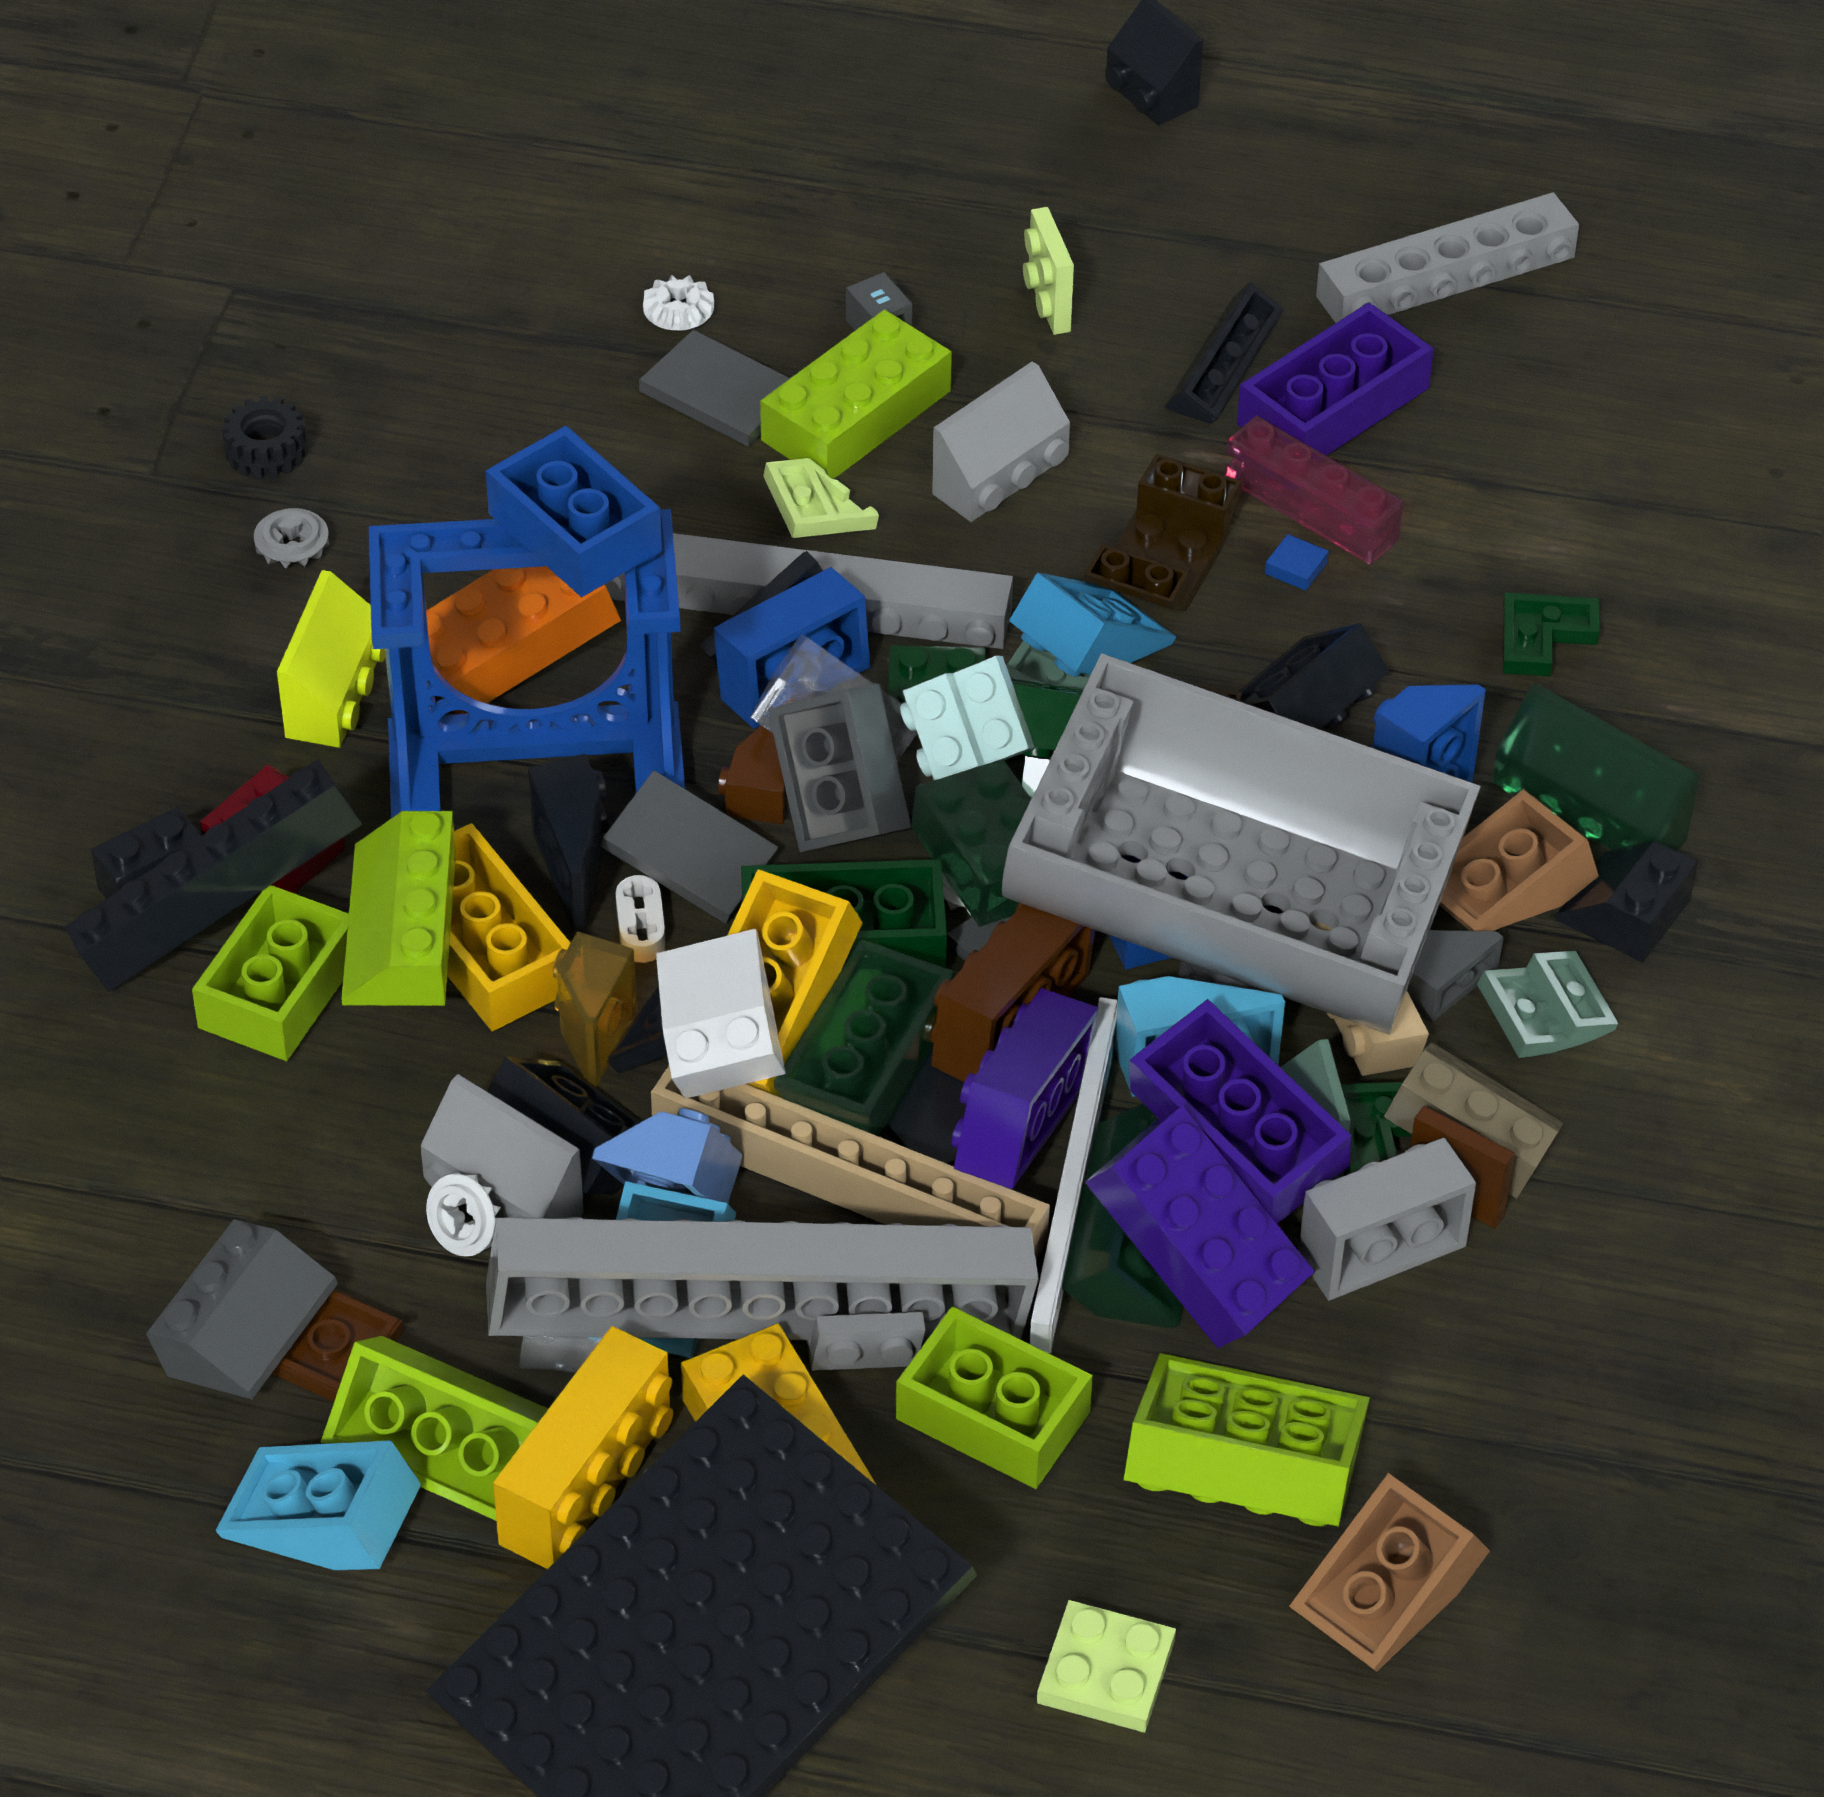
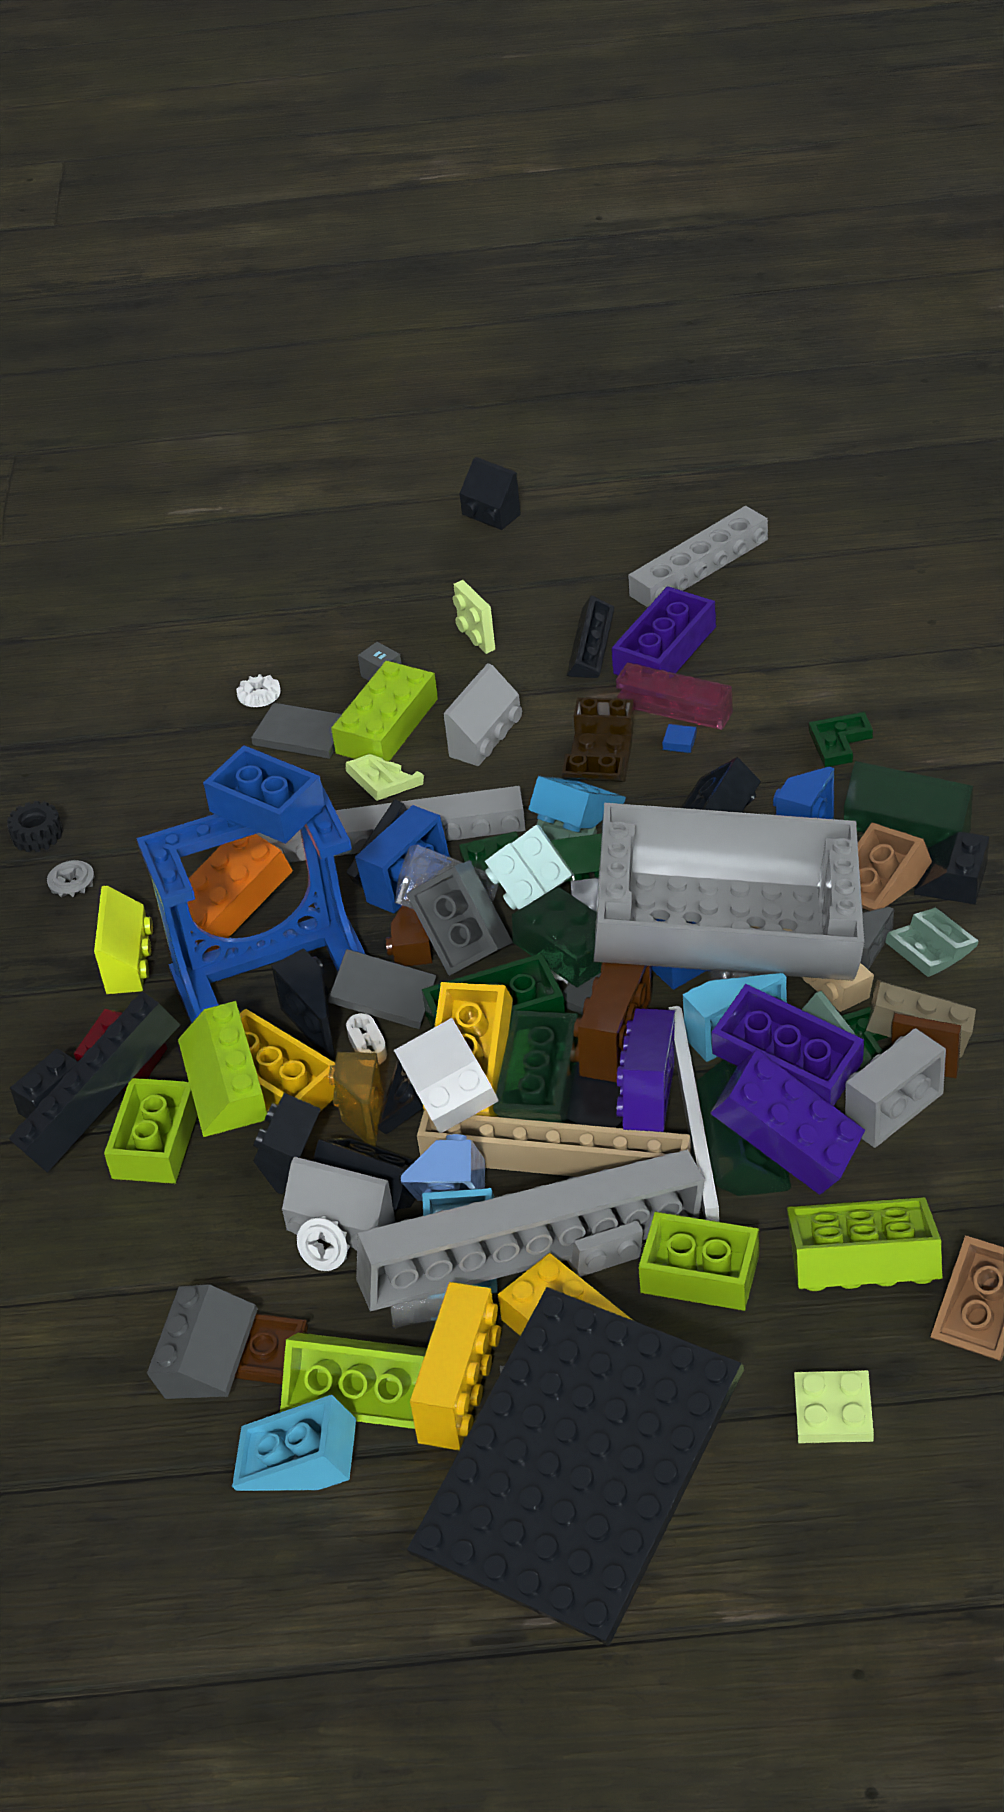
camera: 10 degrees left, 5 degrees down
none -> black slope [253,1093,321,1194]

